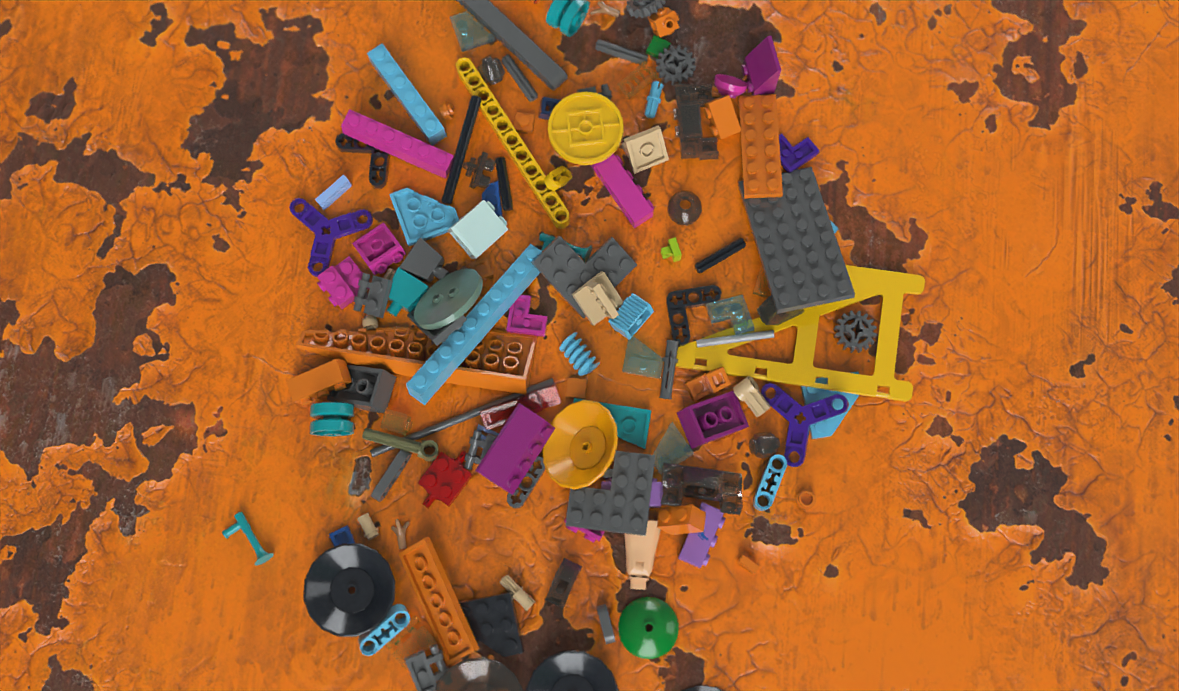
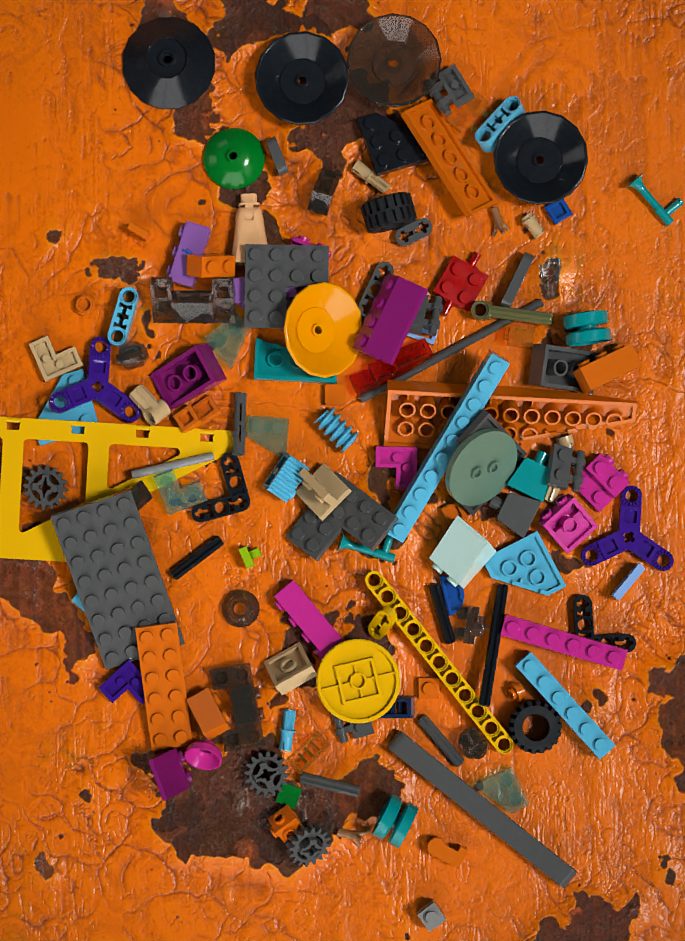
camera: 170 degrees right, 10 degrees up
none -> tan plate [29,336,84,382]
none -> black tyre [361,192,417,233]
none -> dark grey beam [395,218,432,247]
none -> black tyre [508,700,562,754]

